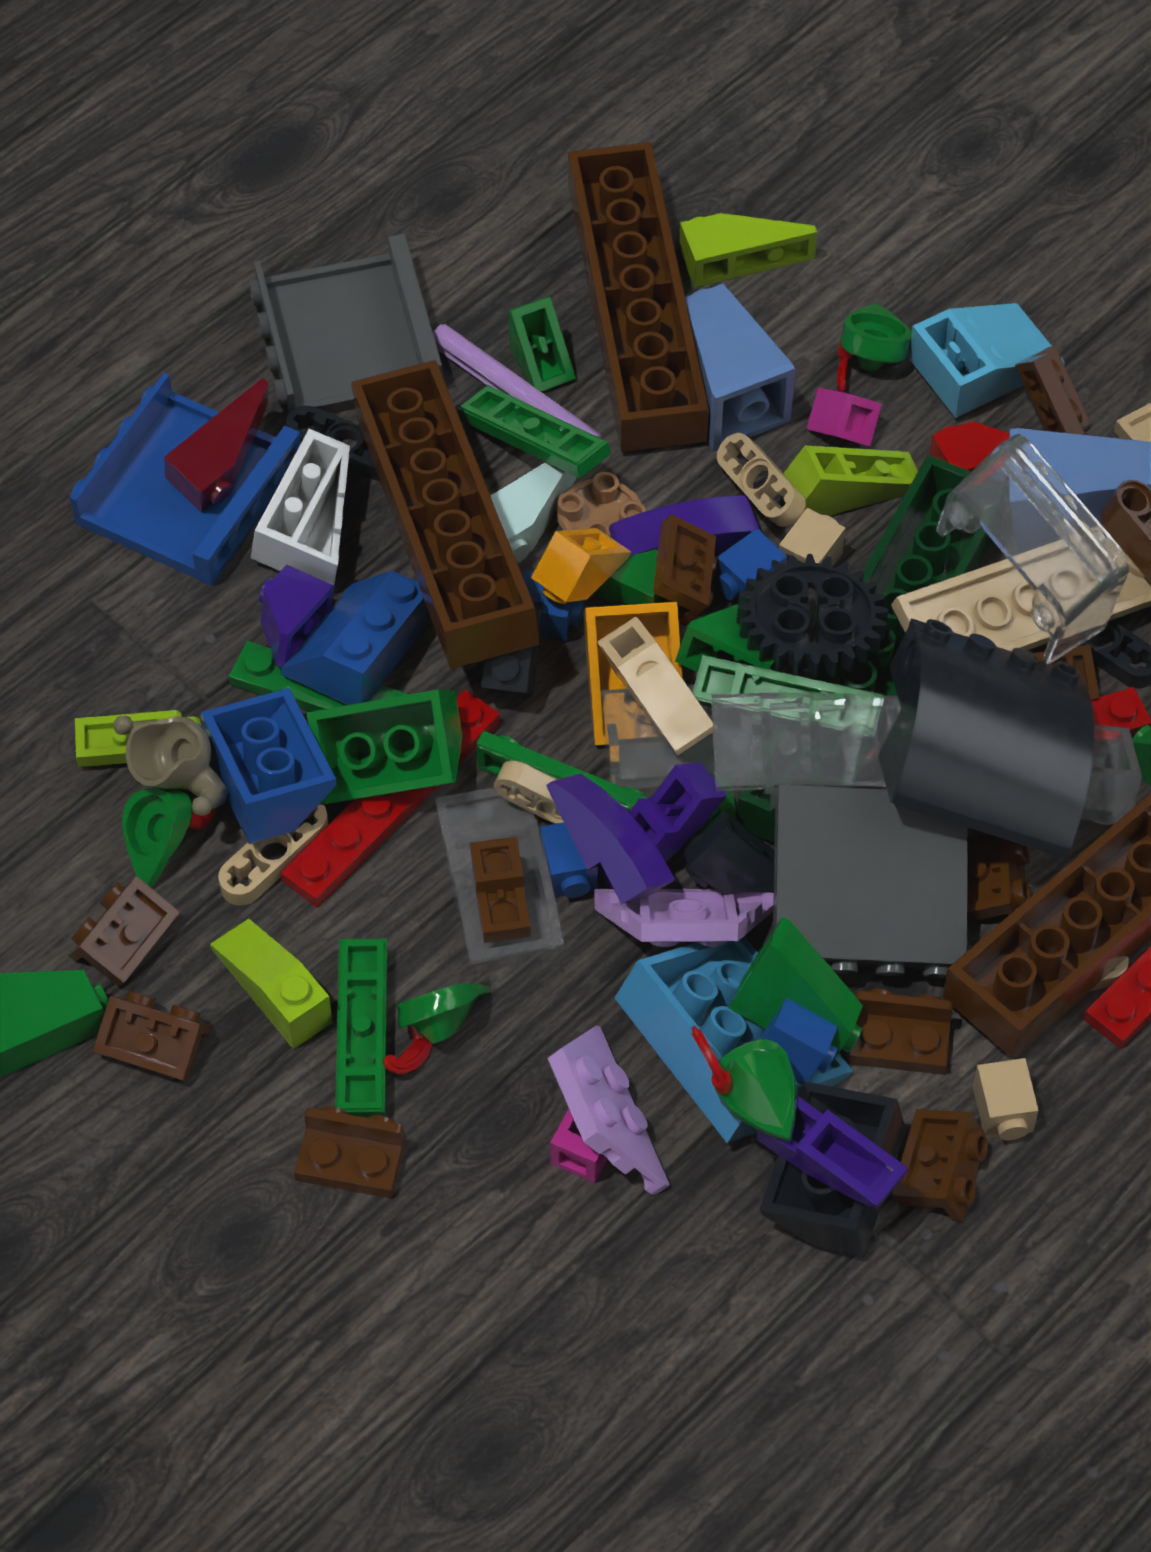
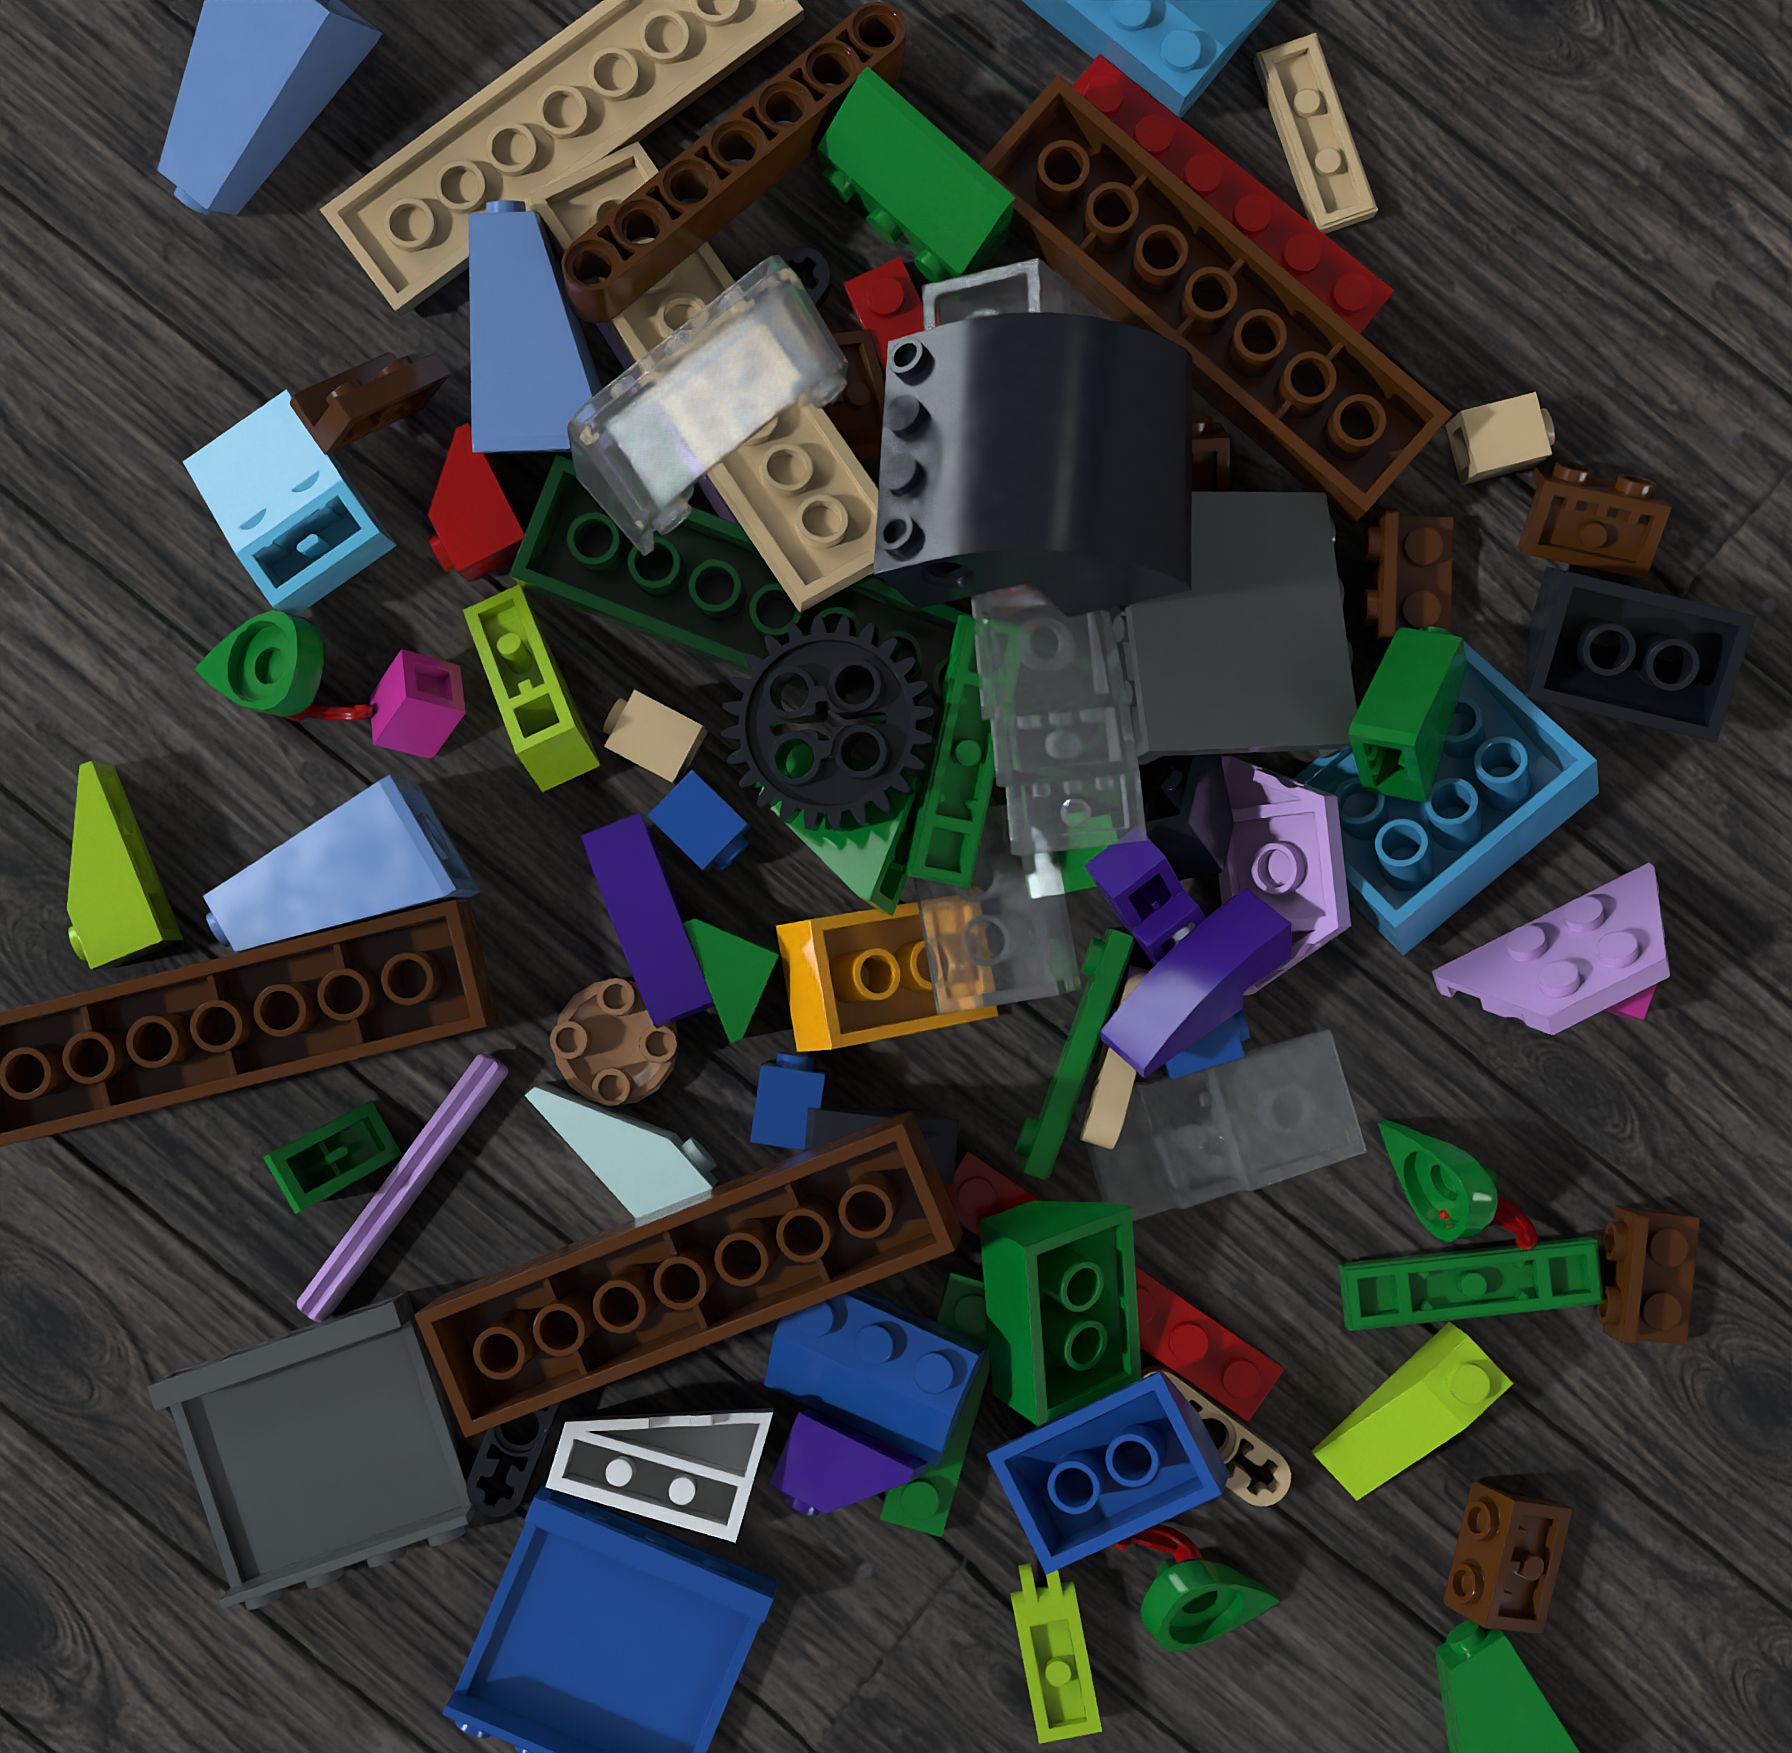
camera: 95 degrees left, 30 degrees up
reddish brown bracket [68,876,180,987] -> none
dark tan piece [113,716,229,817] -> none
dark red slope [164,378,269,512] -> none
green plate [457,385,611,478] -> none
reddish brown slope [469,837,531,943] -> none
light orange slope [531,528,631,604] -> none
tan slope [598,617,717,755] -> none
reddish brown bracket [653,514,717,627] -> none
green piece [691,1026,797,1142] -> none
tan beam [717,433,806,527] -> none
dark purple slope [757,1096,908,1209] -> none
blue brick [761,998,838,1085] -> none

